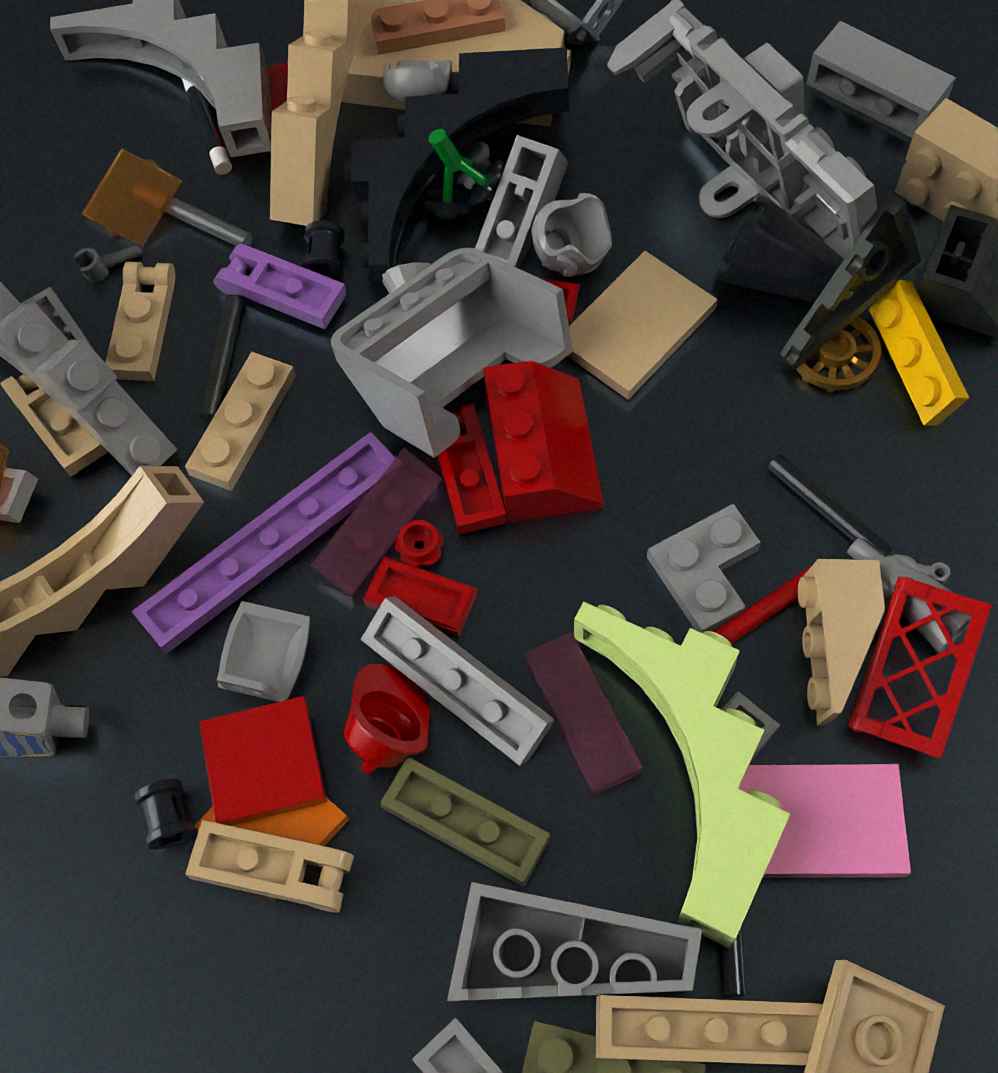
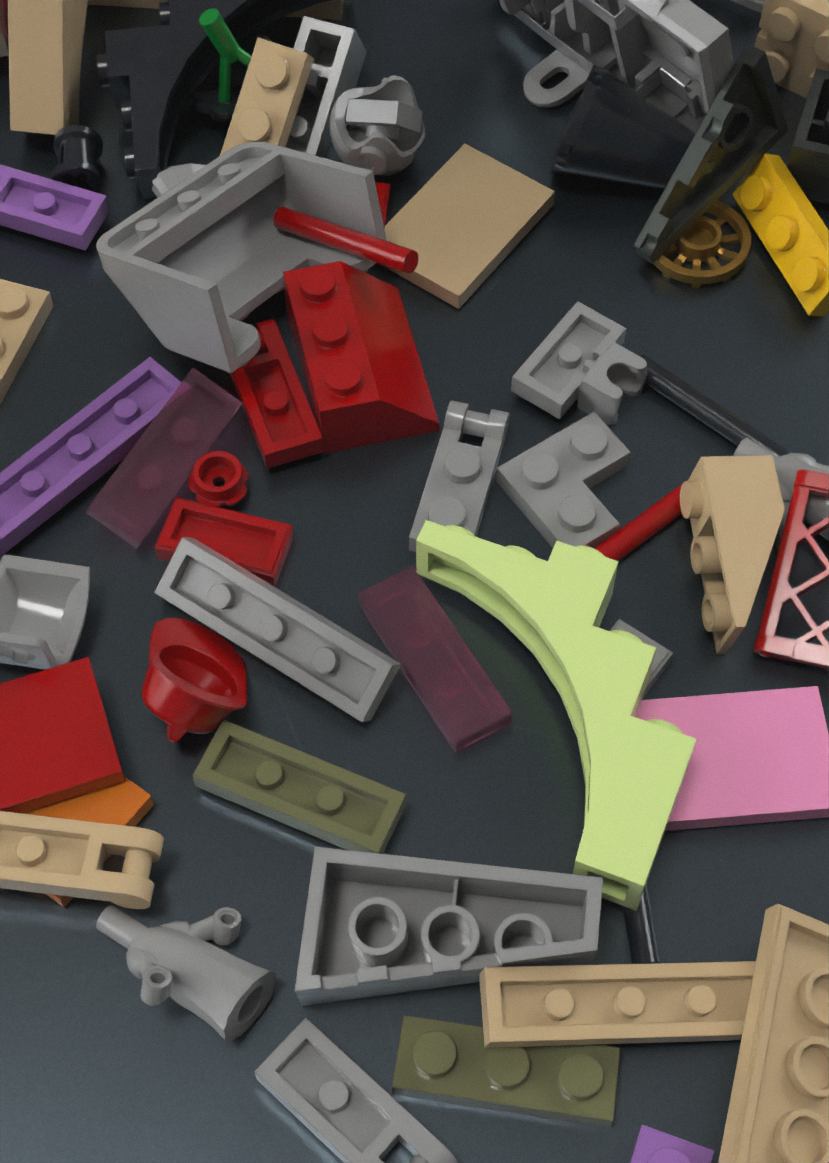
camera: 10 degrees left, 5 degrees down
none -> light grey piece [96,905,277,1041]
none -> tan plate [220,37,314,156]
none -> red bar [273,206,419,274]
none -> light grey plate [346,99,423,141]
none -> light grey plate [409,400,510,552]
none -> light grey plate [511,301,648,425]

